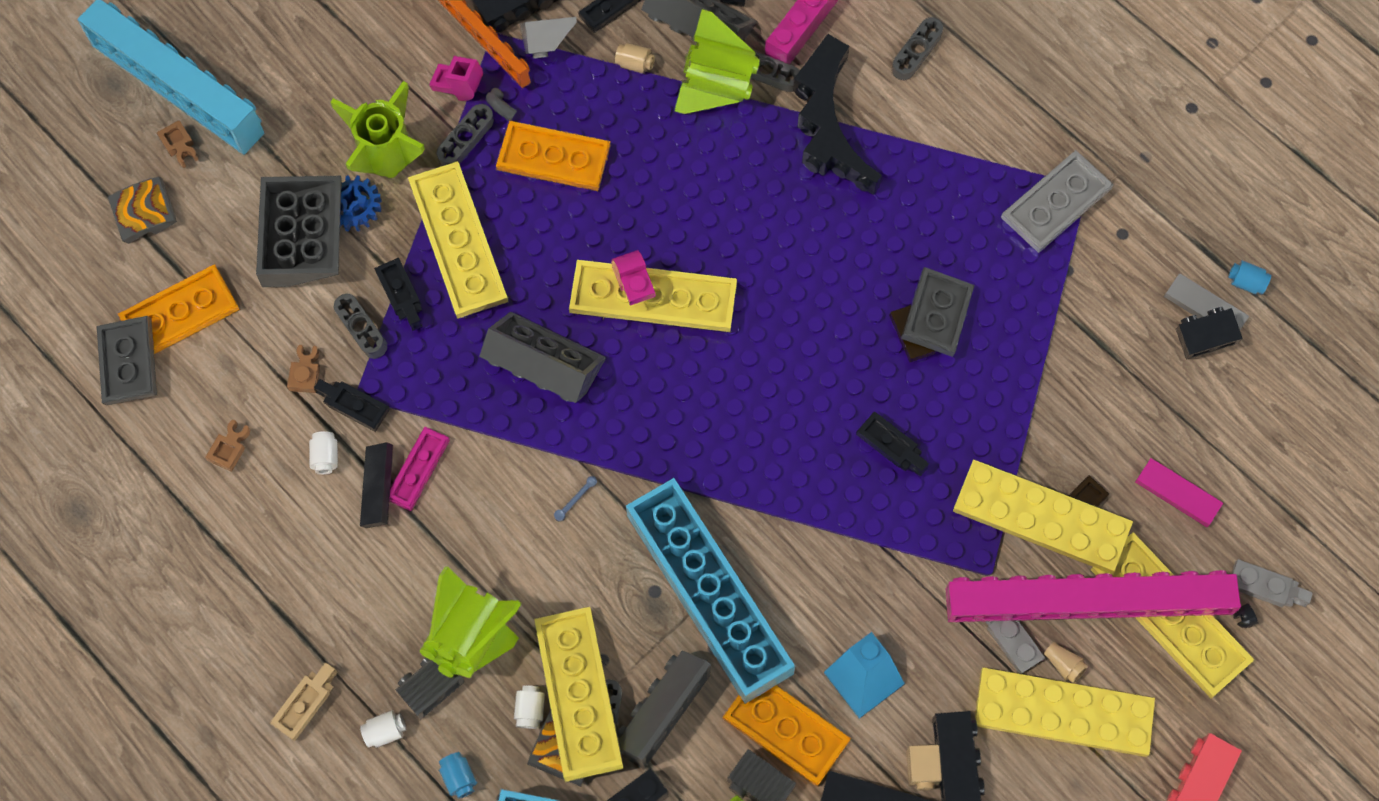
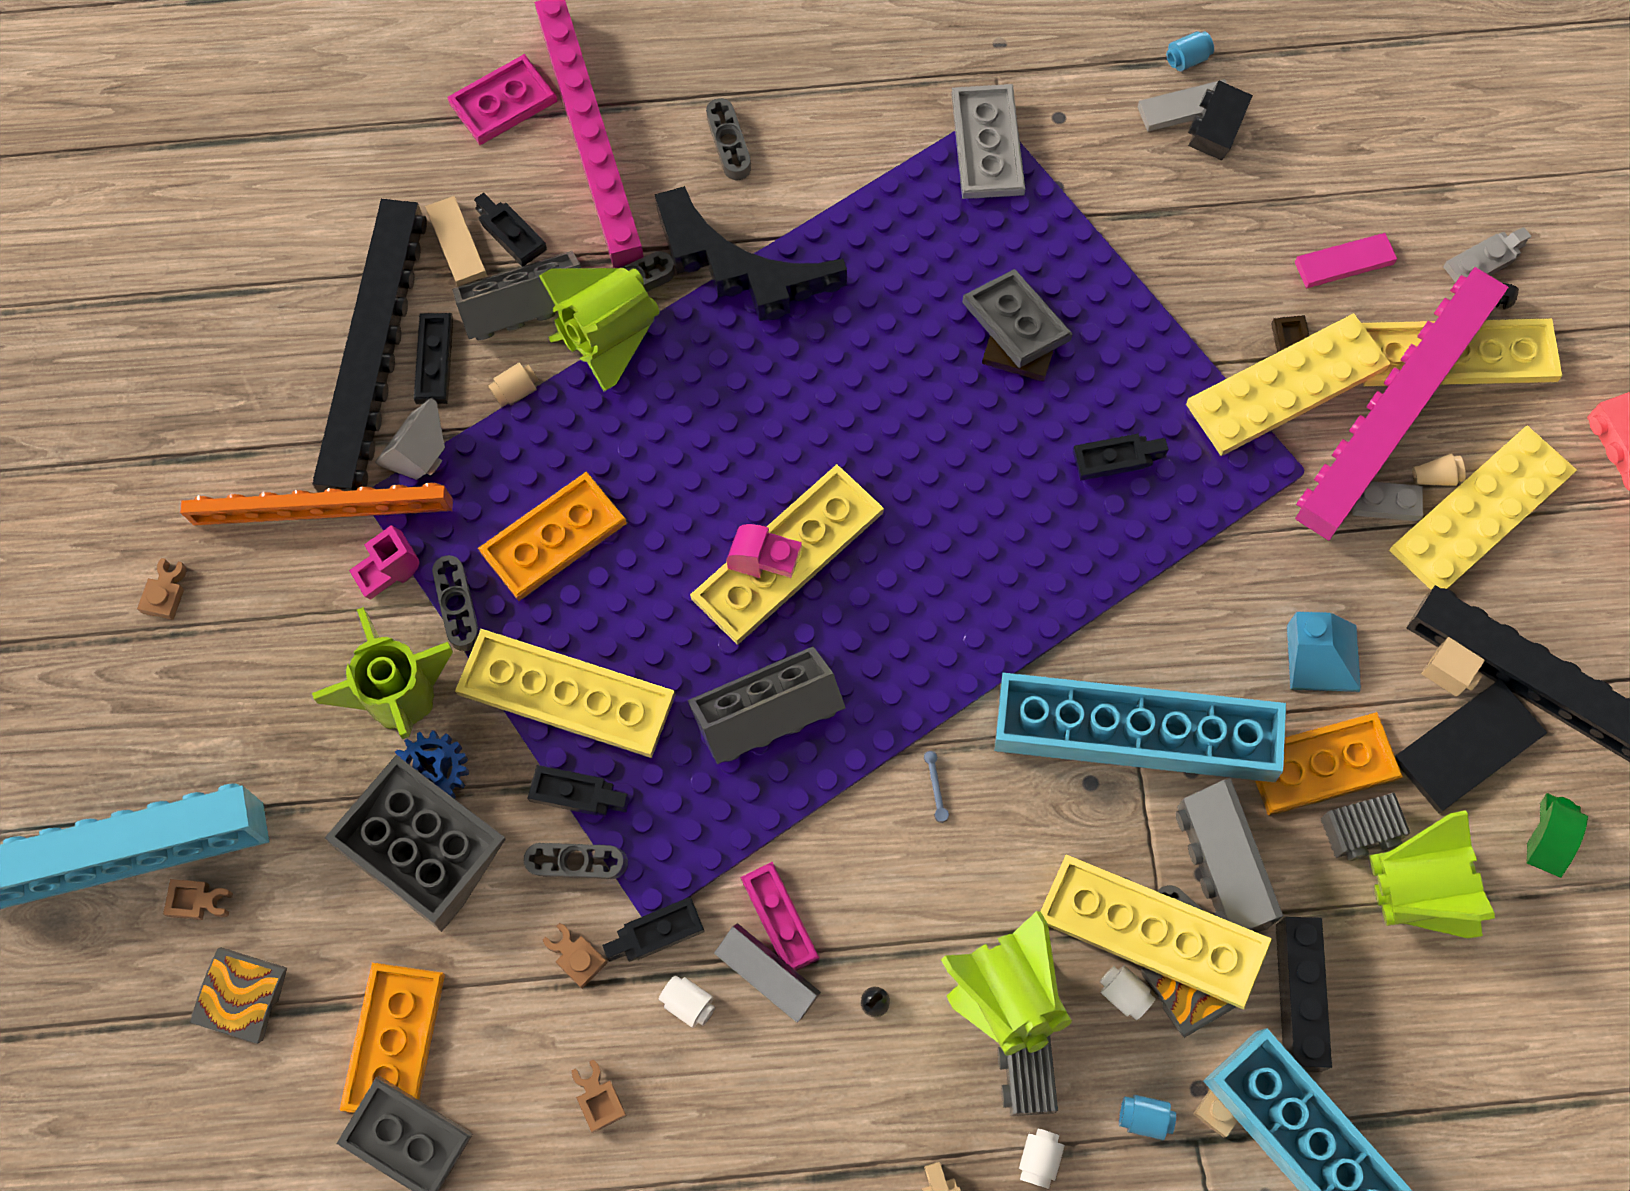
camera: 50 degrees left, 0 degrees up
dark grey arm [486,88,517,121] -> none
none -> black hinge [861,987,890,1017]

